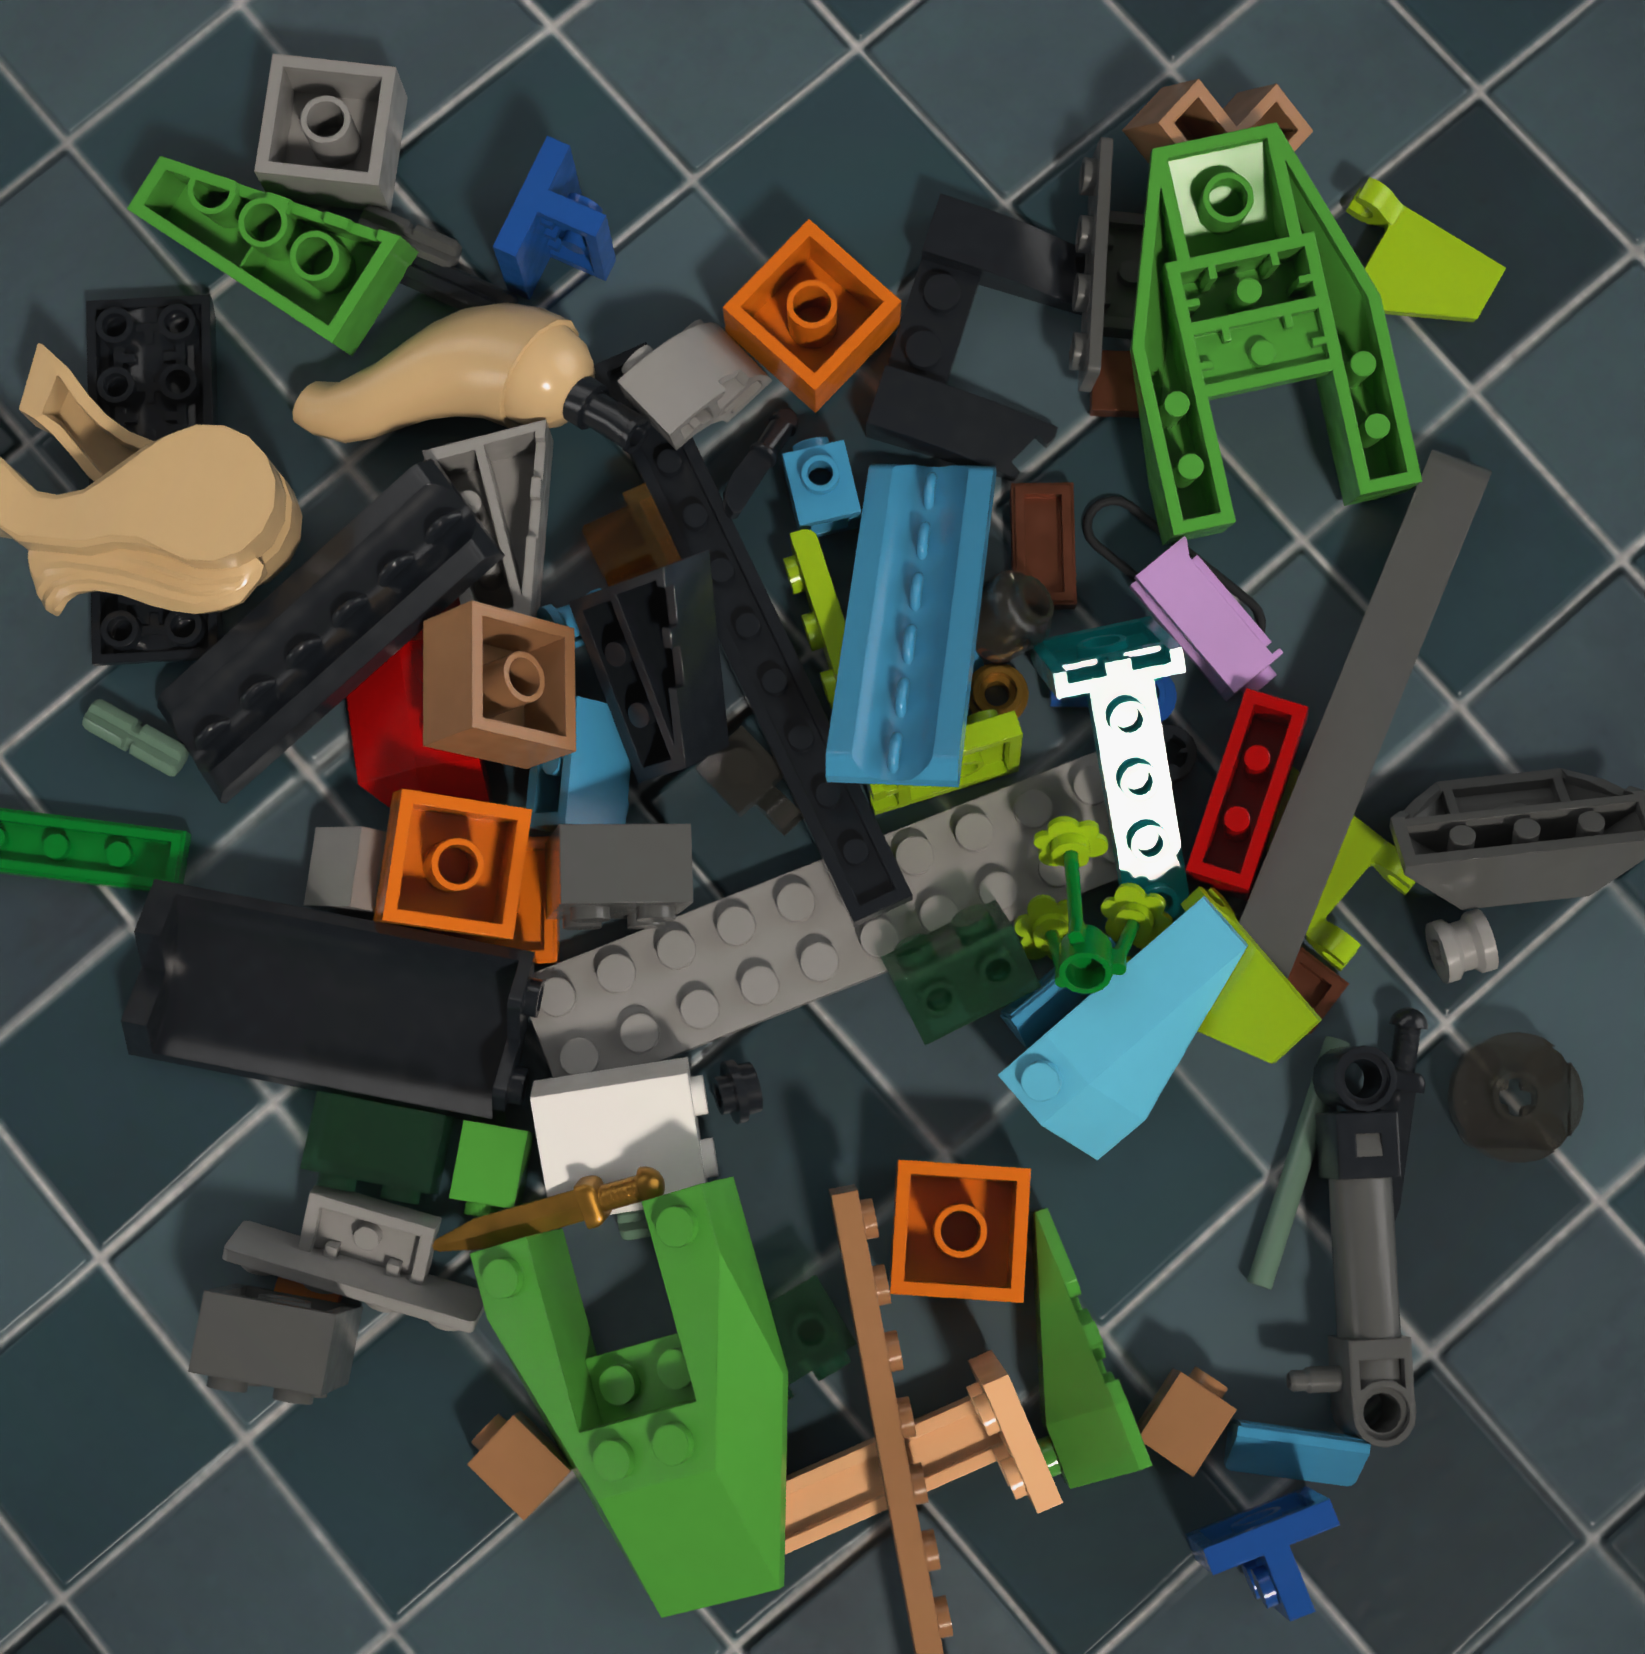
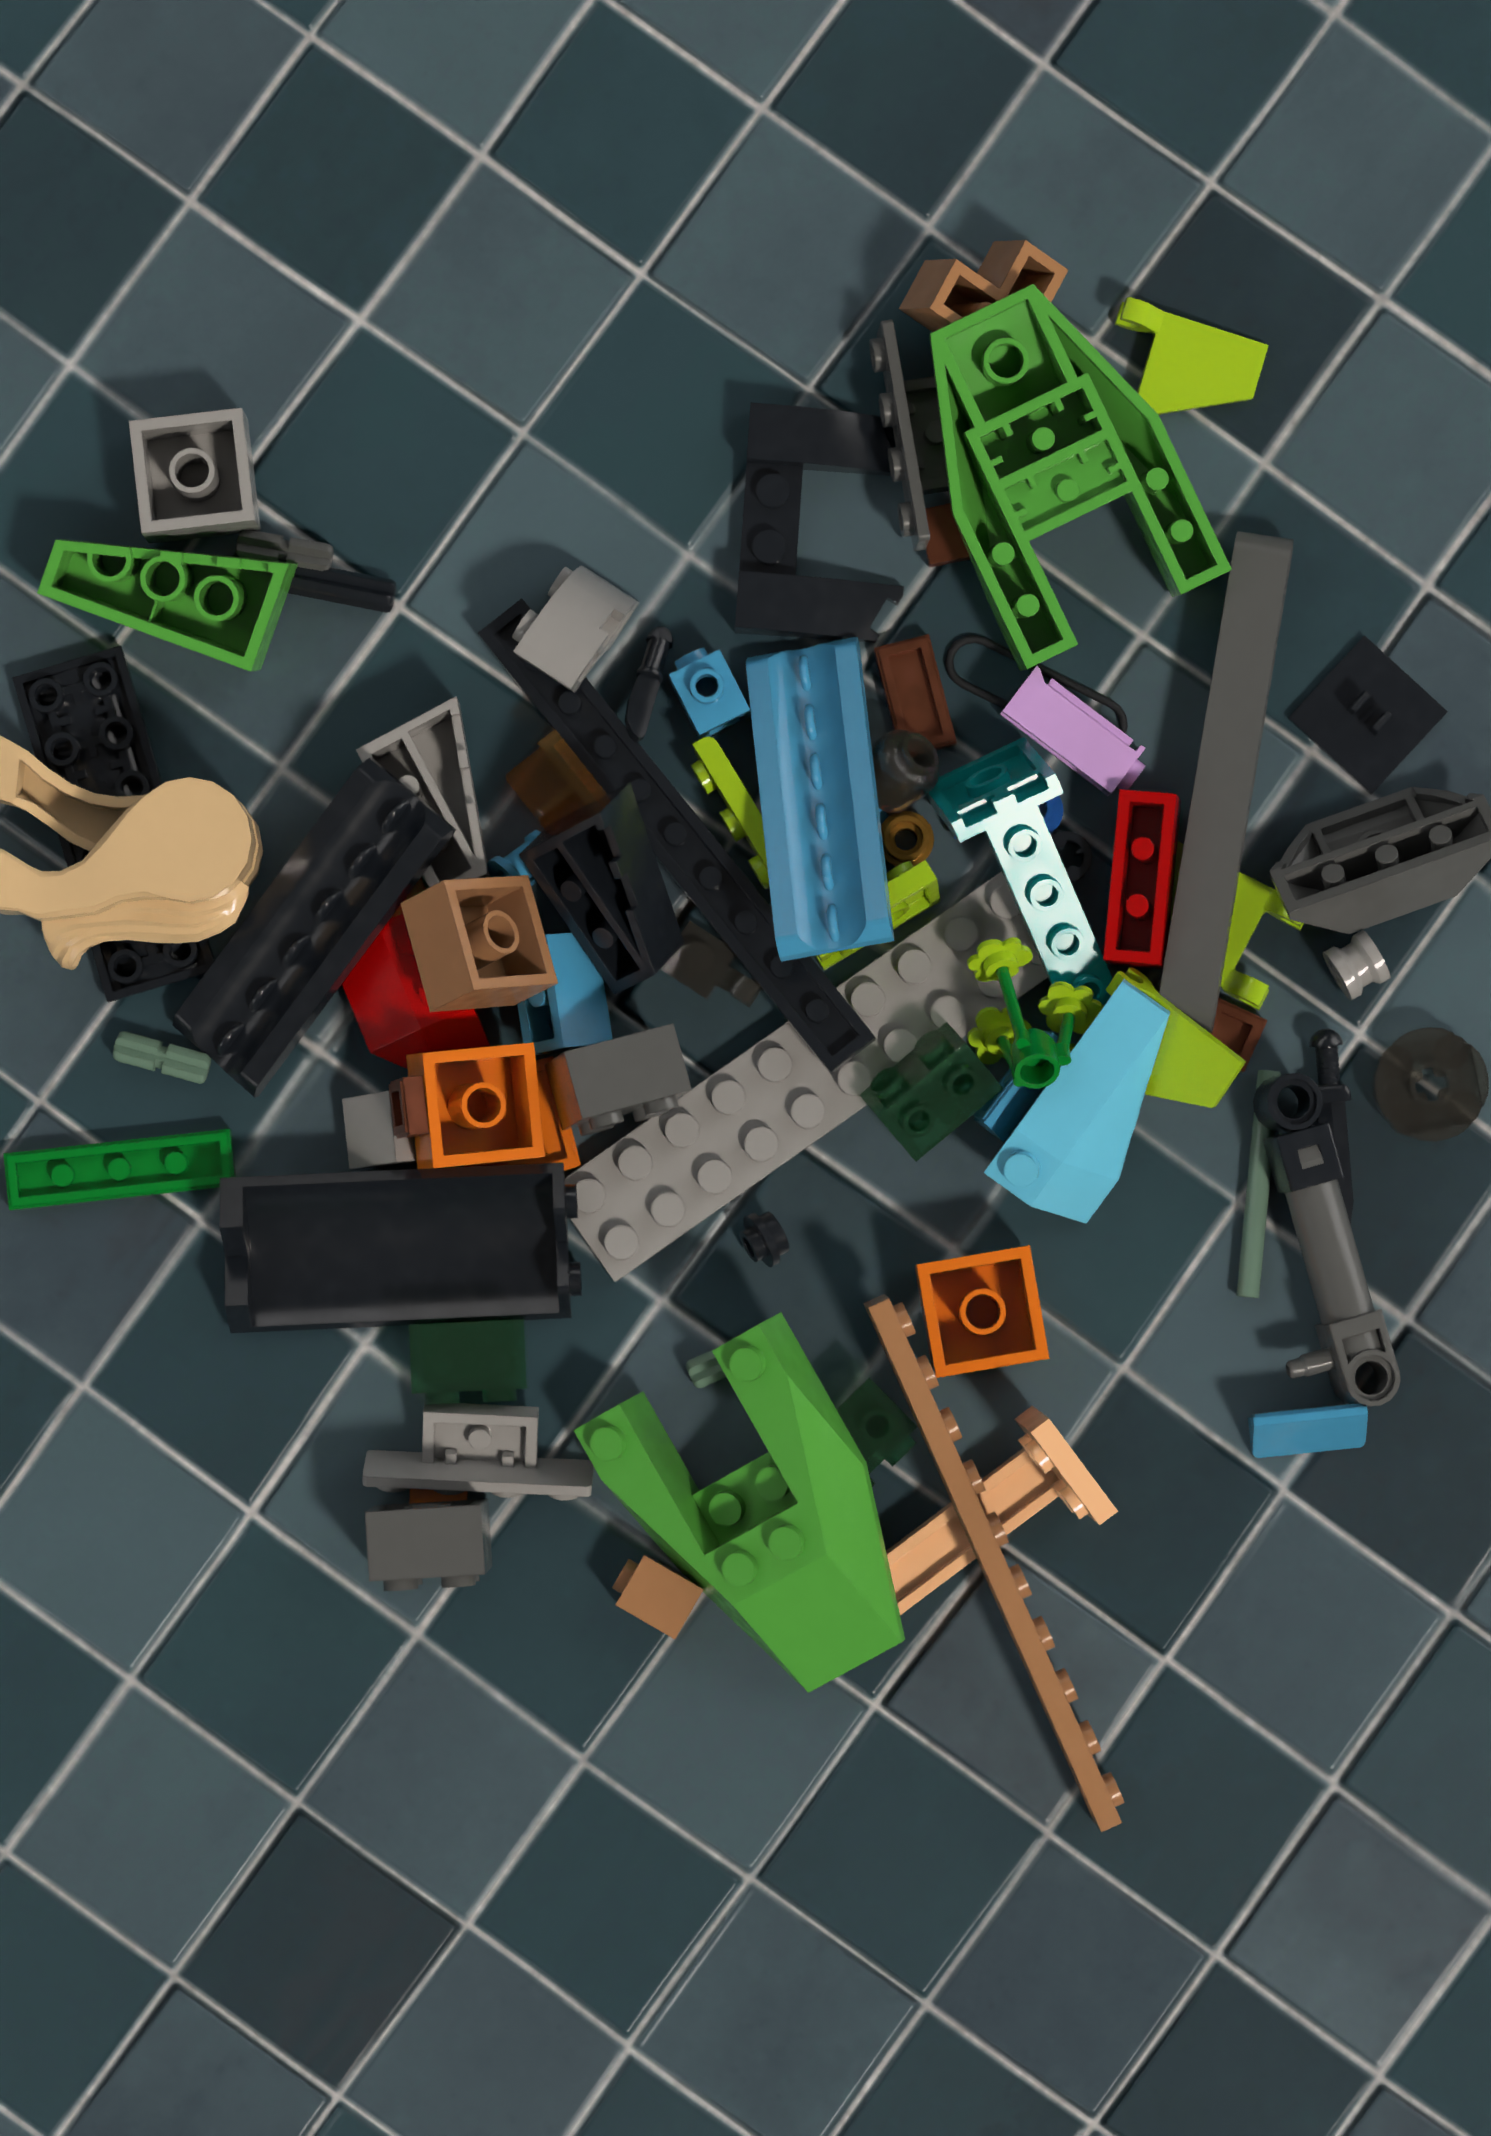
camera: 15 degrees left, 5 degrees up
tan animal [292,303,651,454] -> none
pearl gold sword [433,1166,665,1252] -> none
bright green brick [449,1120,535,1217] -> none
blue bracket [493,136,616,300] -> none
white brick [530,1057,719,1215] -> none
orange brick [723,219,902,413] -> none
bright green wedge [1030,1208,1153,1489] -> none
medium nougat brick [1137,1366,1237,1477] -> none
blue bracket [1185,1486,1340,1622] -> none
none -> copper tile [389,1075,429,1139]
none -> black piece [1288,636,1448,795]

